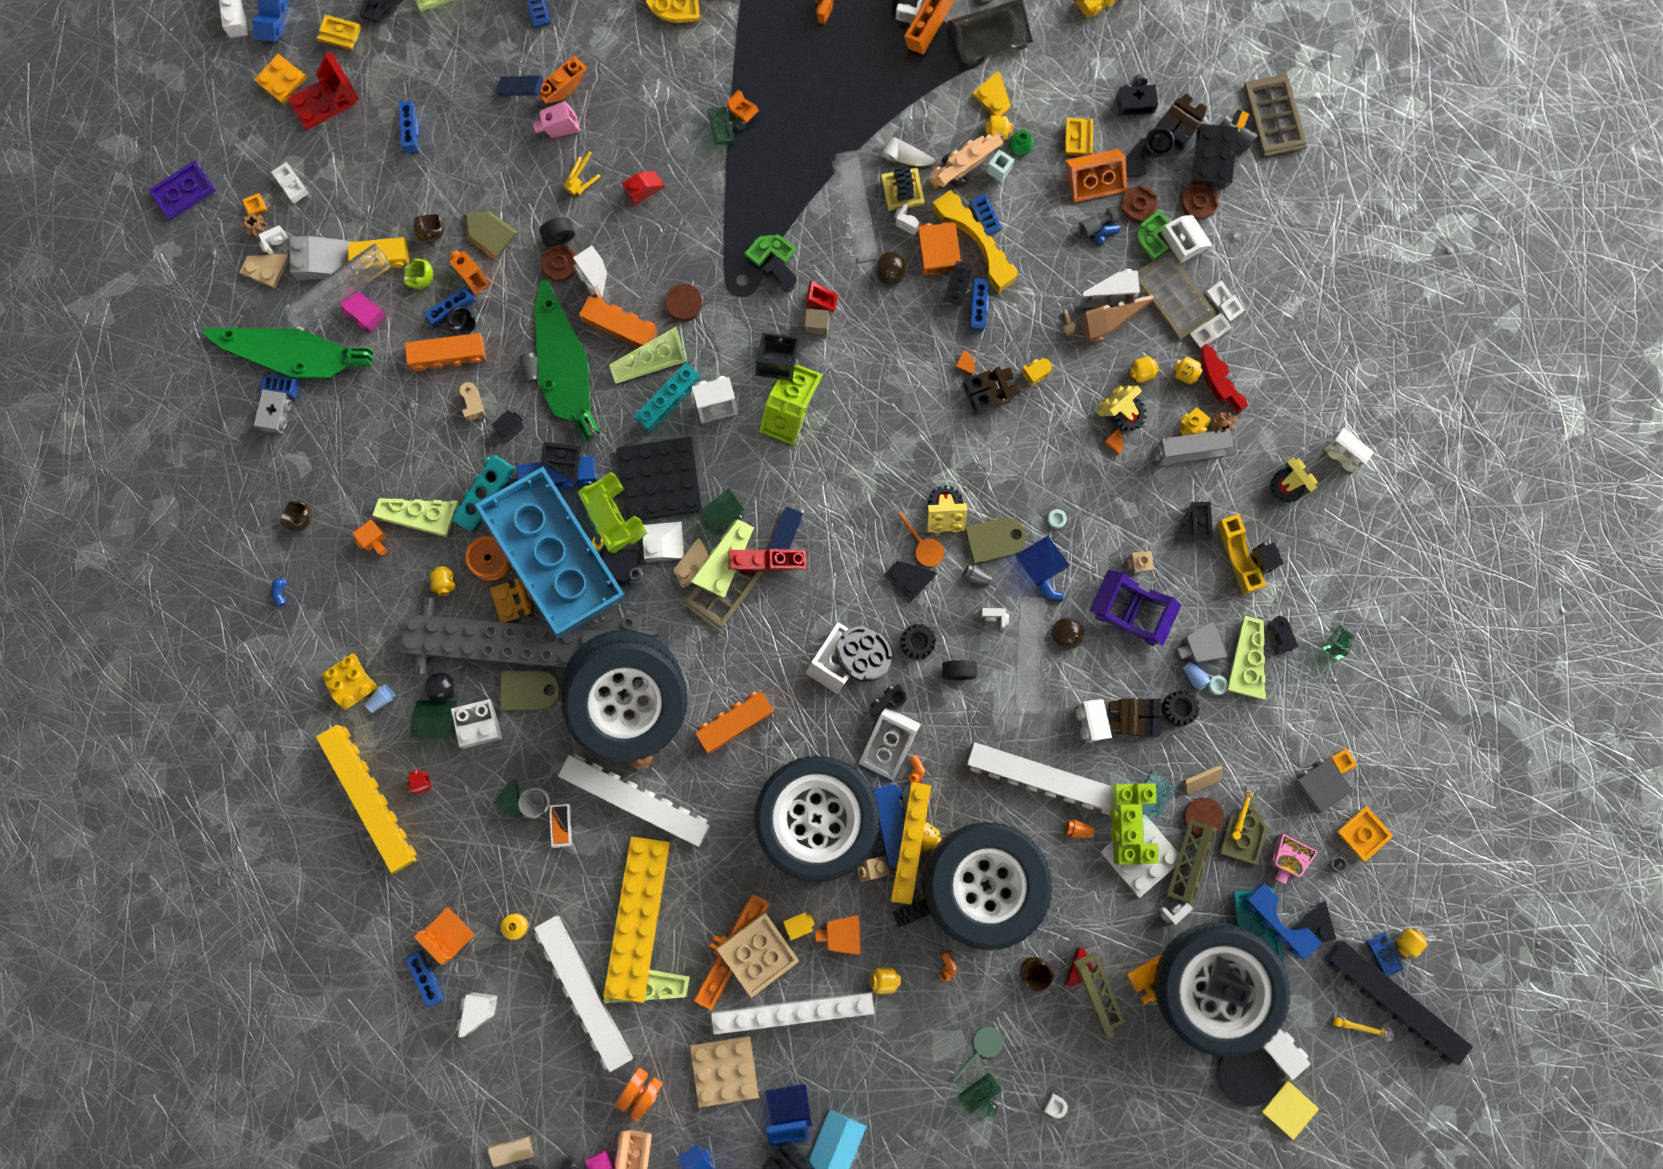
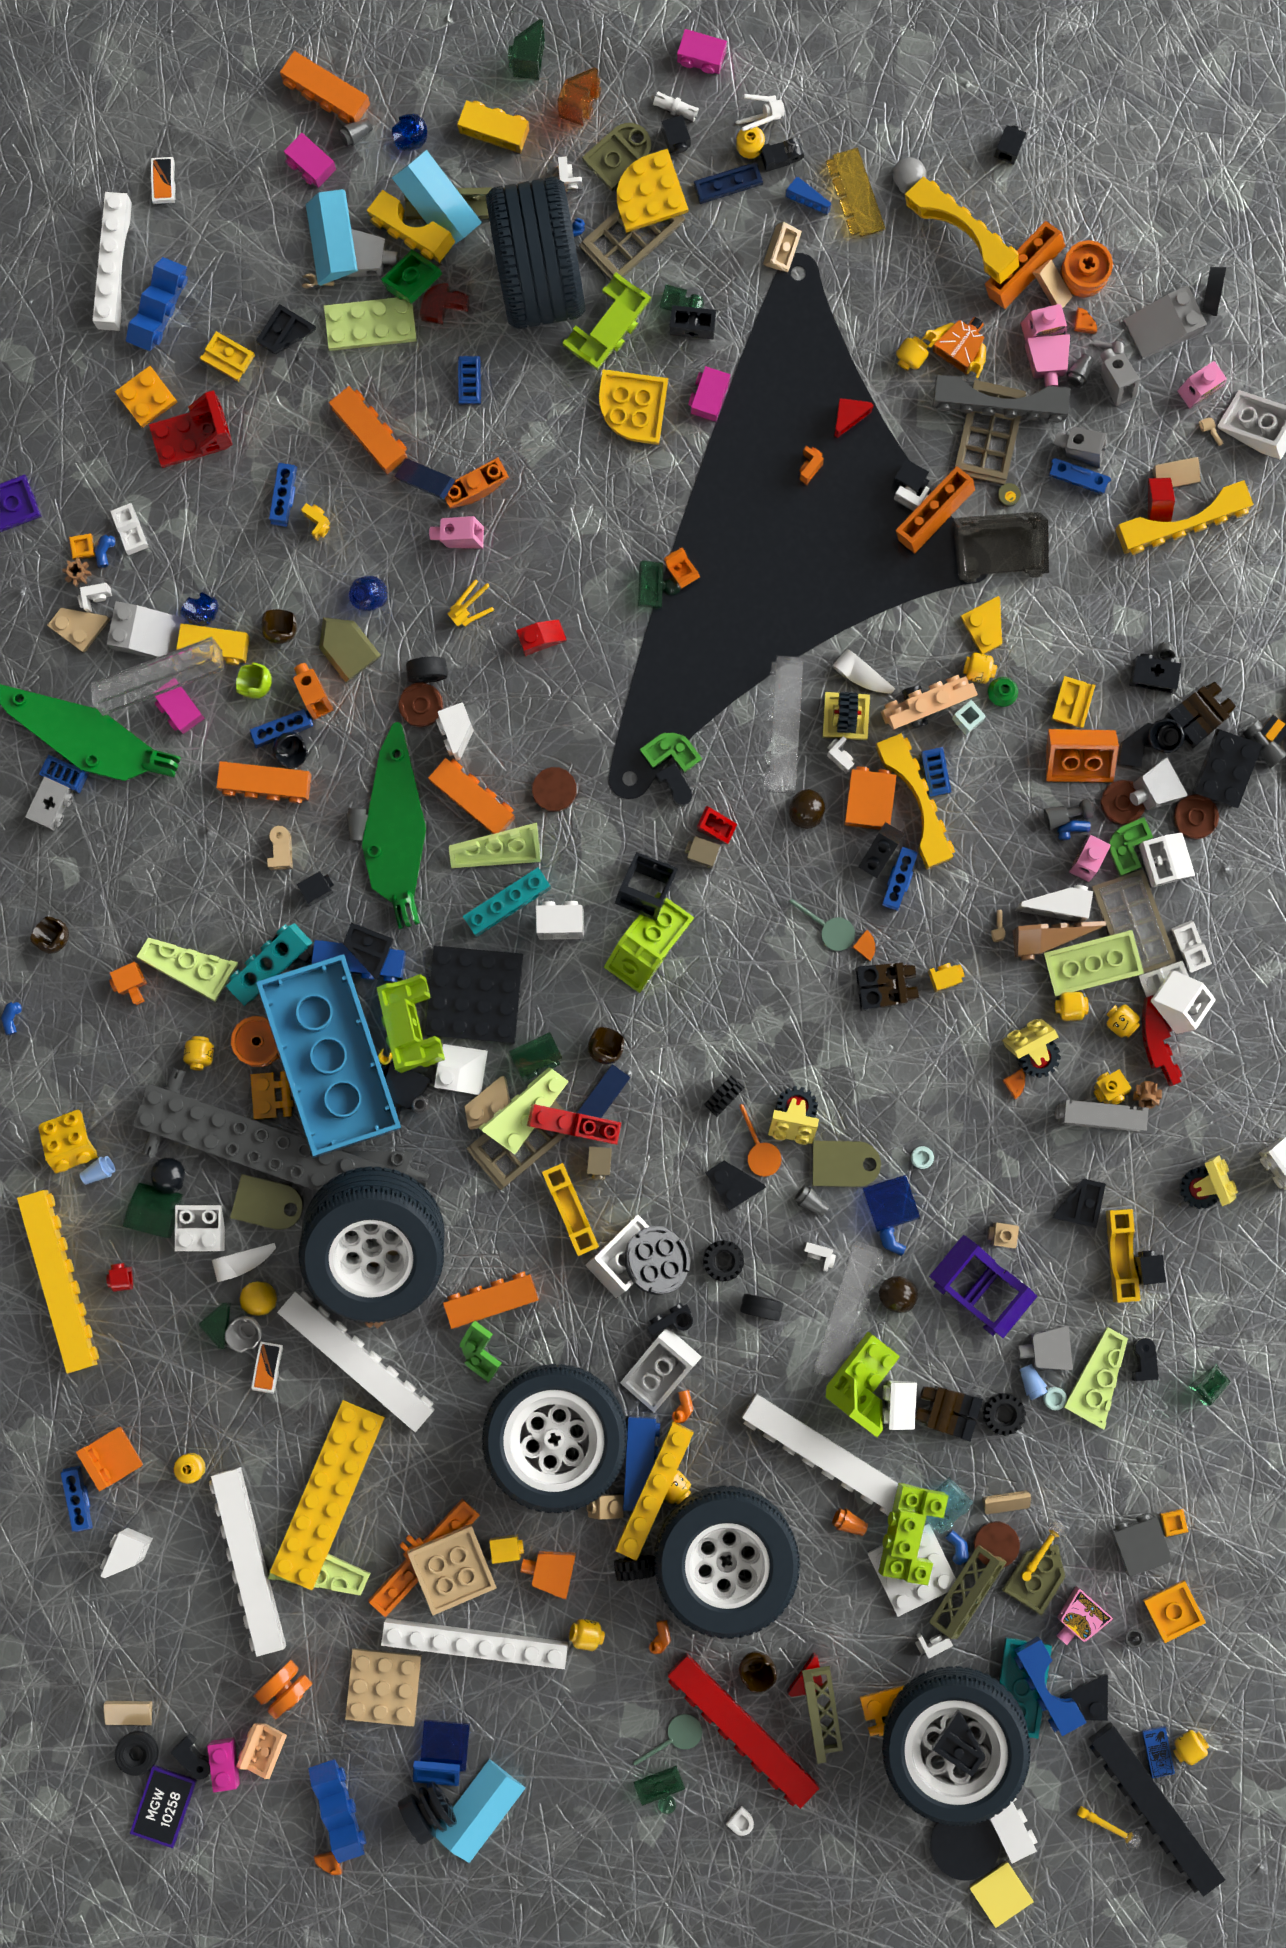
camera: 20 degrees right, 5 degrees up
none -> blue arm [94,535,115,568]
none -> clear blue hair [180,592,219,627]
none -> white piece [212,1243,276,1282]
none -> yellow hair [239,1281,277,1316]
none -> yellow bracket [301,503,330,541]
none -> orange brick [329,386,407,475]
none -> clear blue hair [349,576,388,611]
none -> bright green plate [459,1321,502,1382]
none -> yellow arch [542,1163,599,1256]
none -> dark brown hair [587,1027,624,1064]
none -> dark tan brick [587,1146,612,1180]
none -> red brick [668,1653,820,1809]
none -> black tyre [704,1075,745,1117]
none -> sand green piece [789,899,855,951]
none -> lime bracket [825,1332,900,1438]
none -> blue arm [945,1529,969,1565]
none -> yellowish green plate [1044,930,1144,997]
none -> bright pink torso [1069,834,1111,882]
none -> torso [1130,758,1188,810]
none -> white slope [1151,970,1216,1034]

